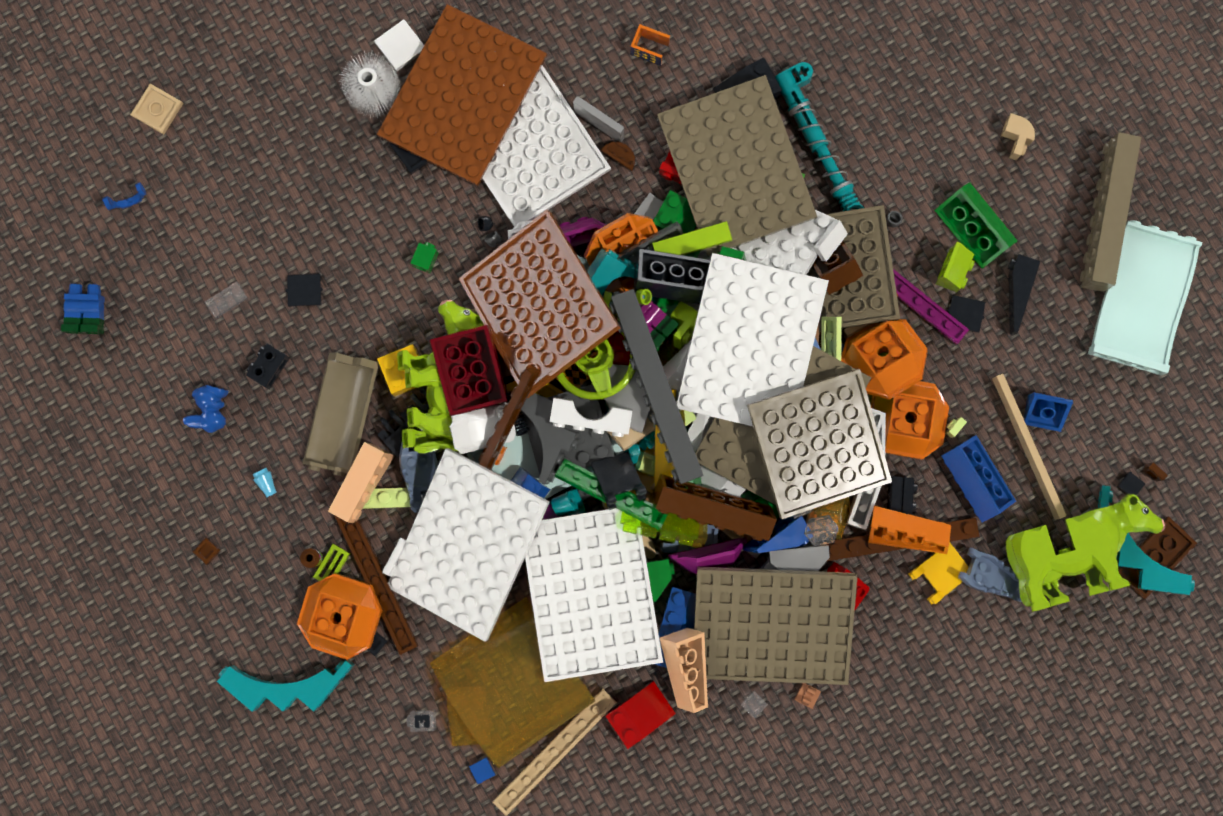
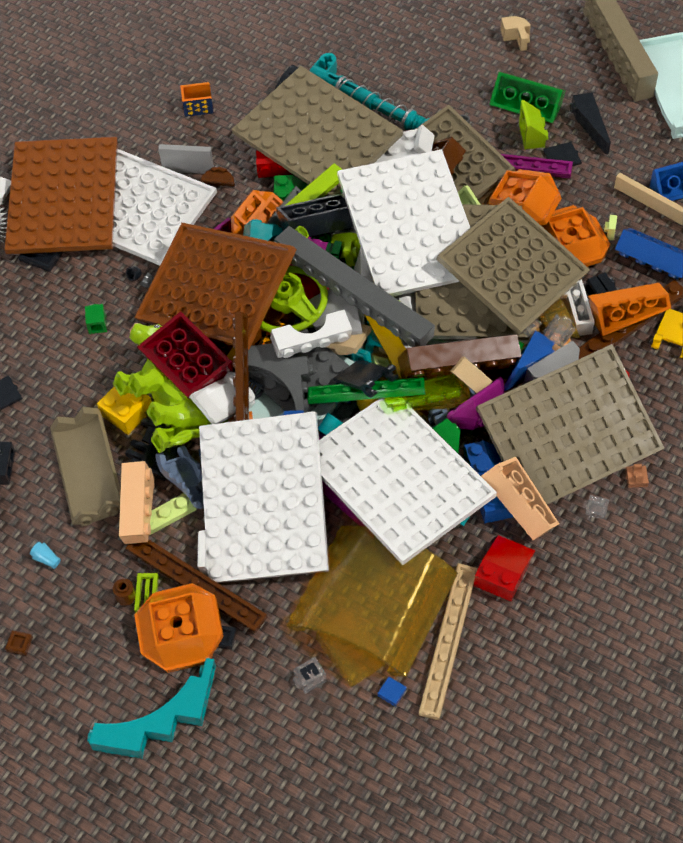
camera: 30 degrees left, 25 degrees down
none -> tan tile [451,356,492,394]

